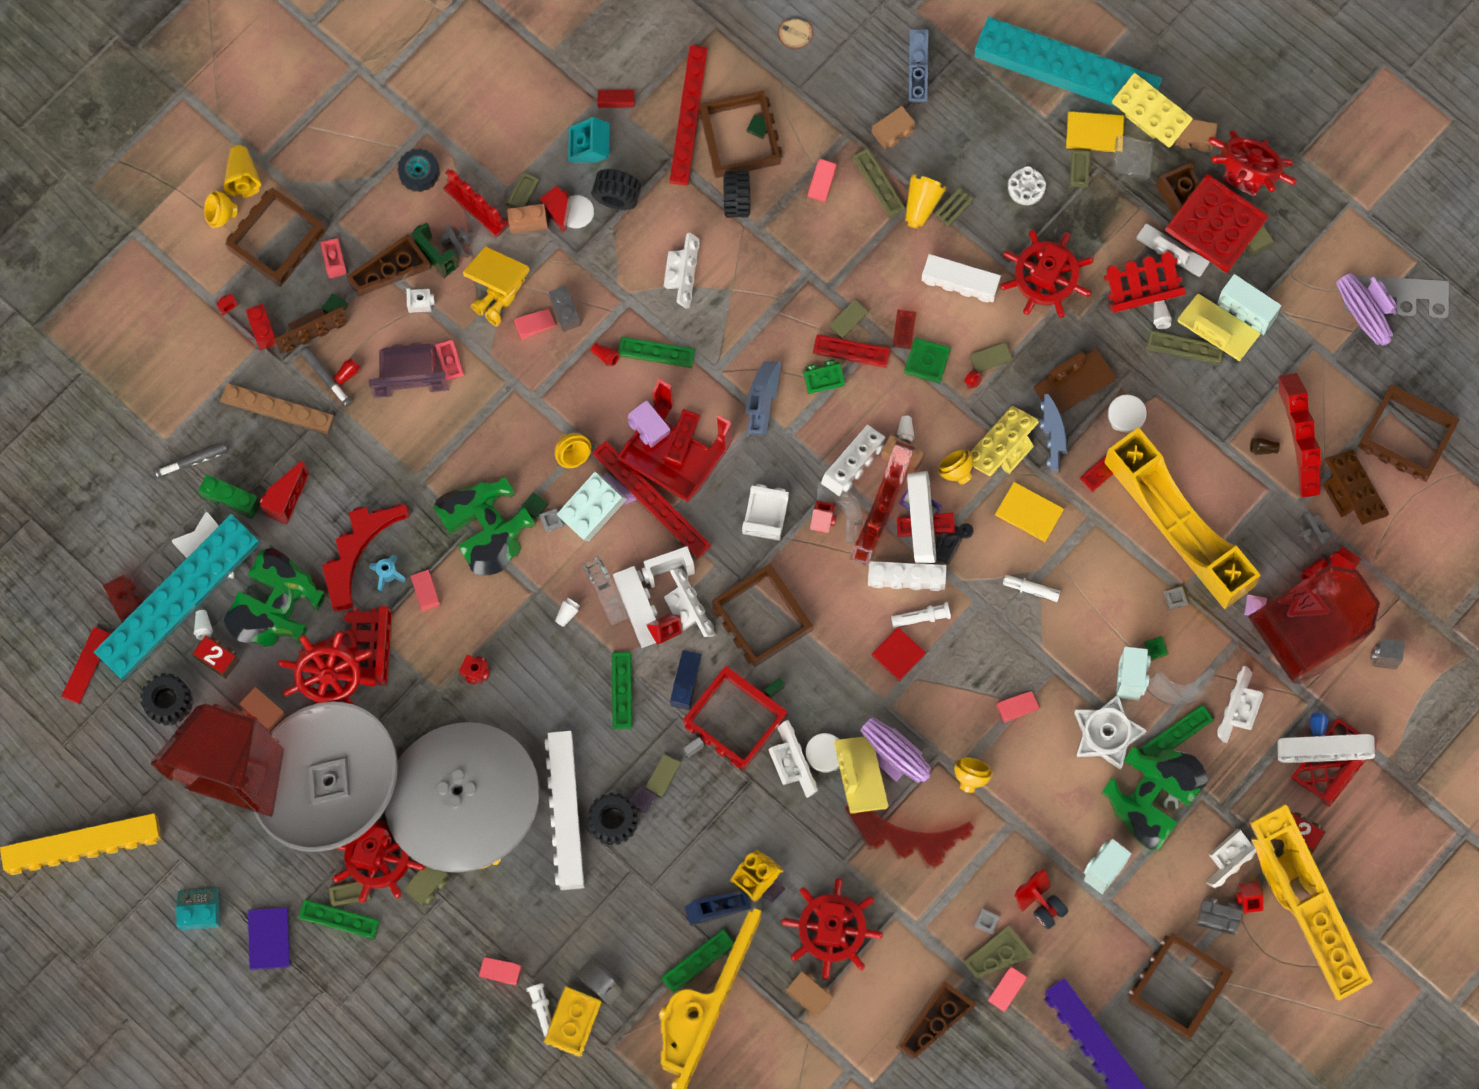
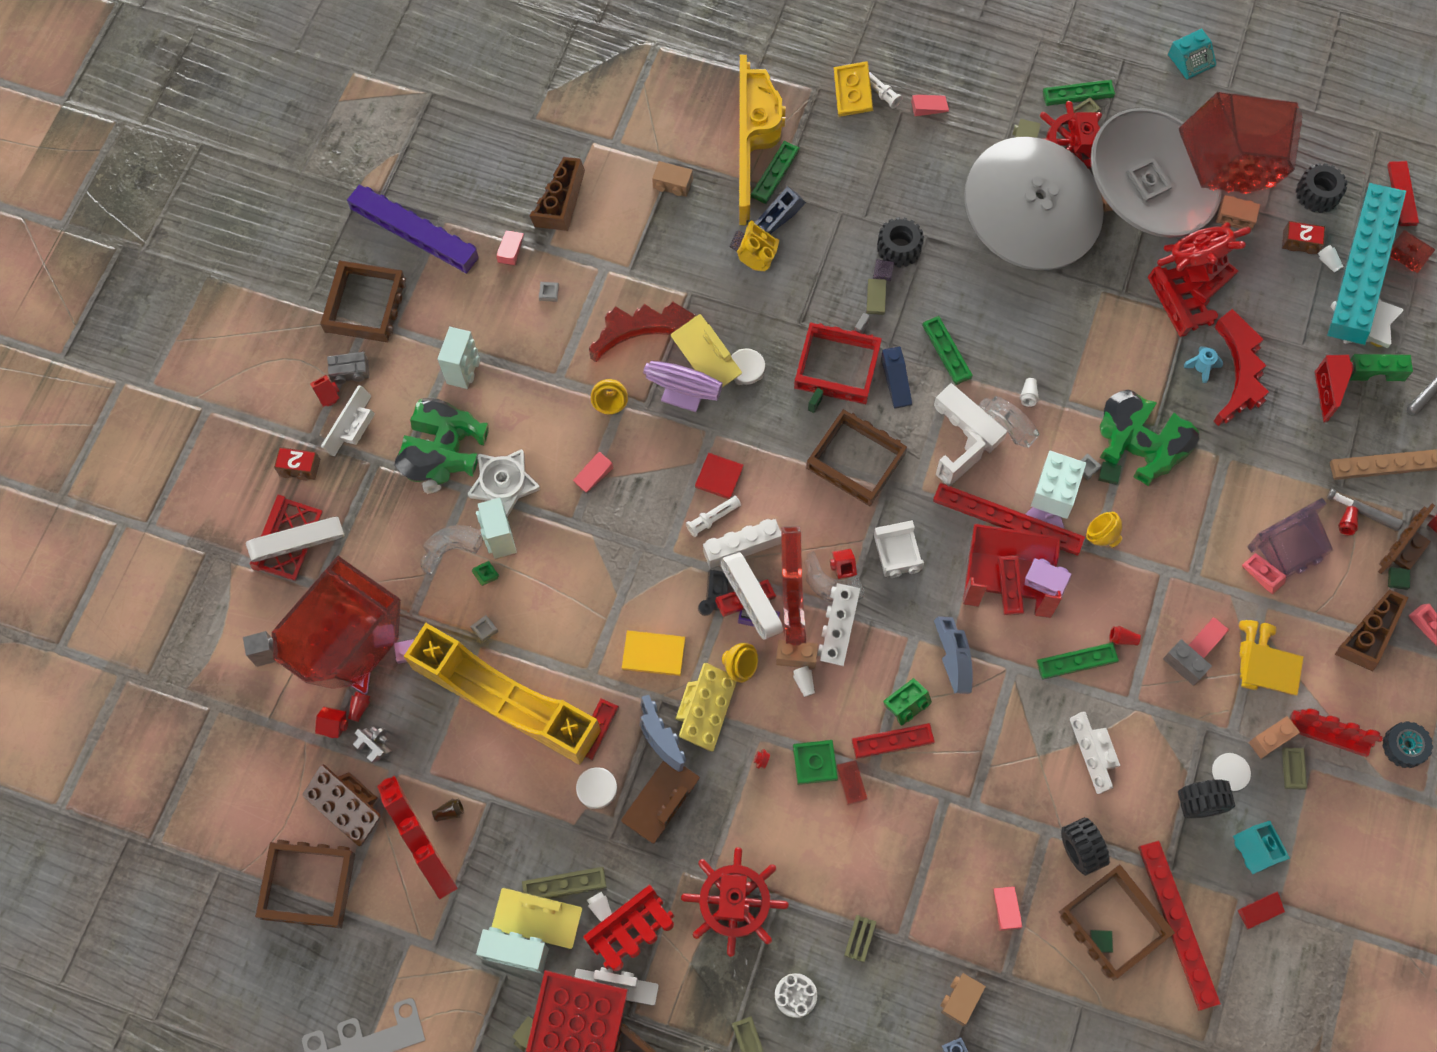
camera: 155 degrees right, 5 degrees down
yellow brick [0,813,162,875] -> none
green animal [224,548,326,647] -> none
dark purple tile [248,908,290,970] -> none
white brick [407,289,435,313] -> none
coral slope [410,570,440,611] -> none
dark green panel [412,223,459,278] -> none
flat silver hips [440,224,473,259] -> none
red brick [459,655,491,685] -> none
red slope [539,186,570,232] -> none
white brick [545,731,584,890] -> none
flat silver brick [576,960,623,1006] -> none
red slope [647,614,682,644] -> none
white bracket [664,569,716,637] -> none
white bracket [769,720,818,798] -> none
red piece [781,878,883,979] -> none
olive tile [829,300,868,339] -> none
olive tile [852,148,906,219] -> none
yellow cone [905,175,946,229] -> none
white brick [921,254,1001,302] -> none
olive wing [963,926,1034,979] -> none
olive tile [970,343,1012,372] -> none
white axle [1003,575,1061,602] -> none
red plate [1014,869,1068,929] -> none
green tile [1139,704,1214,757] -> none
white bracket [1217,666,1264,743] -> none
yellow piece [1250,804,1373,1000] -> none
blue cone [1309,713,1329,737] -> none
lavender plate [1336,273,1397,346] -> none

